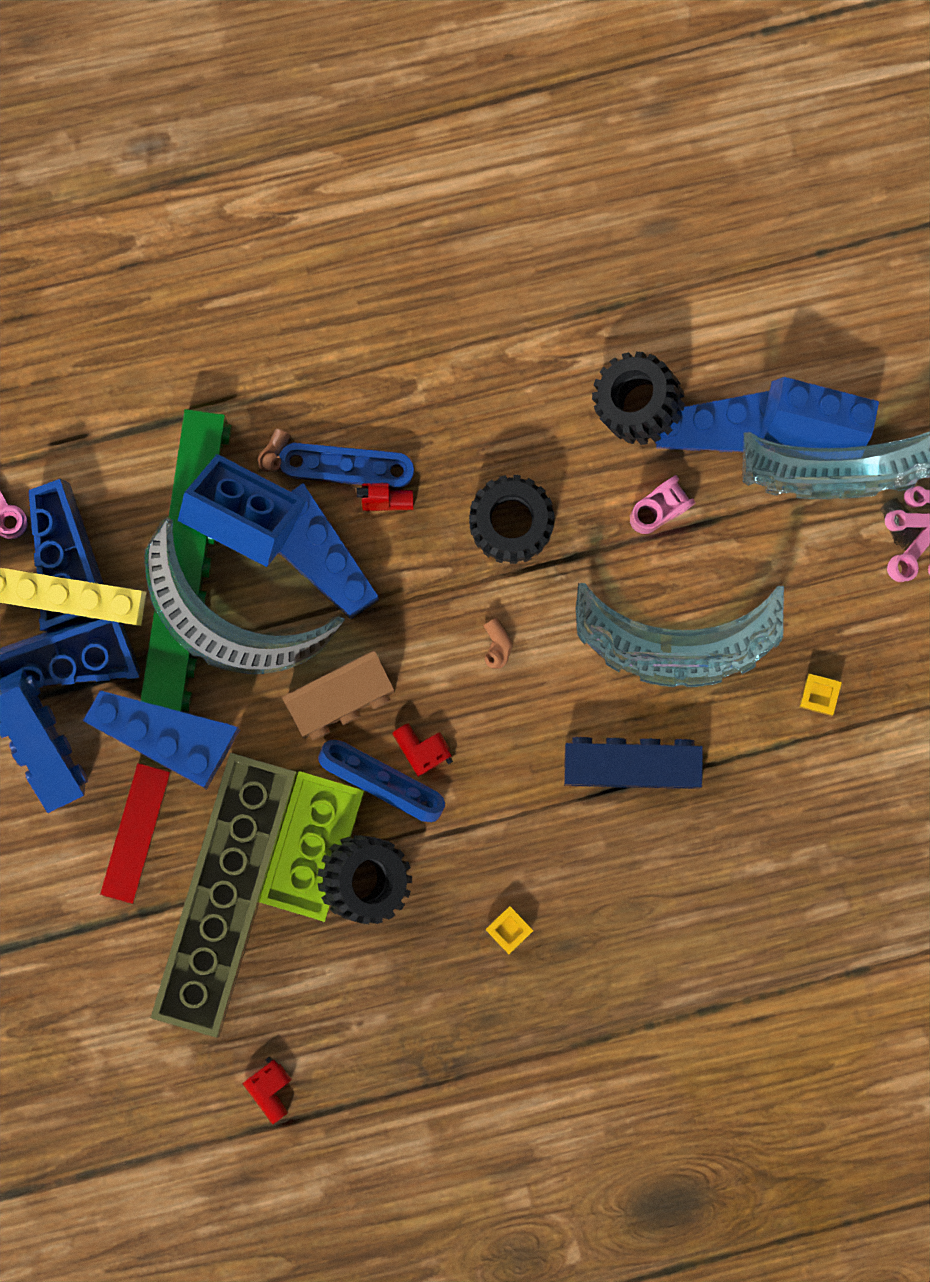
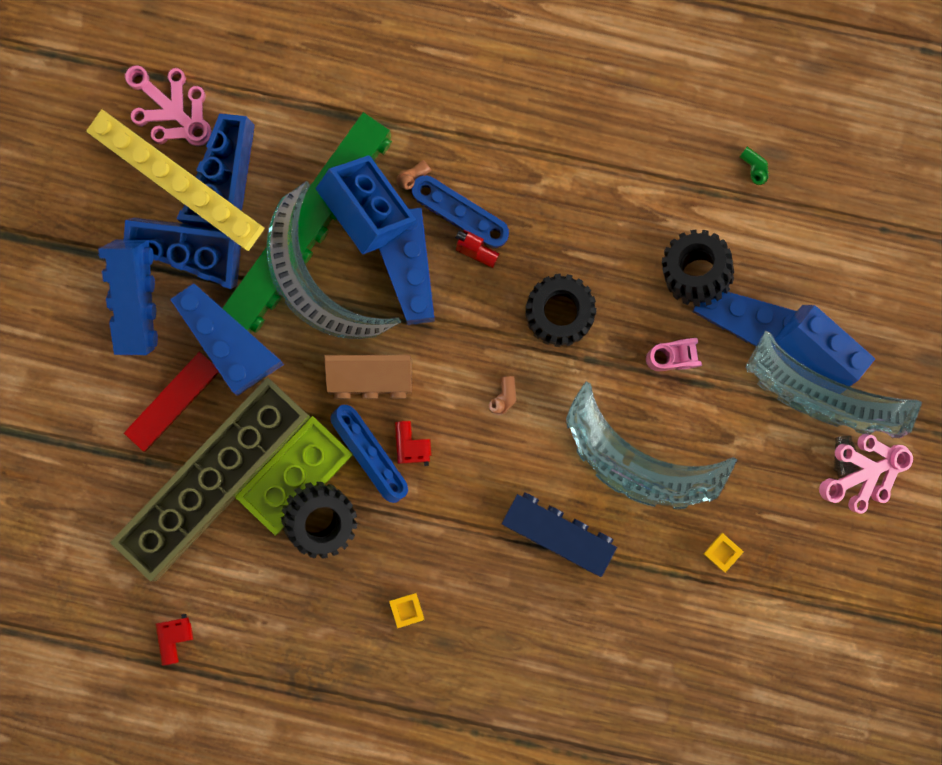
camera: 25 degrees right, 0 degrees up
none -> green arm [739,146,769,185]

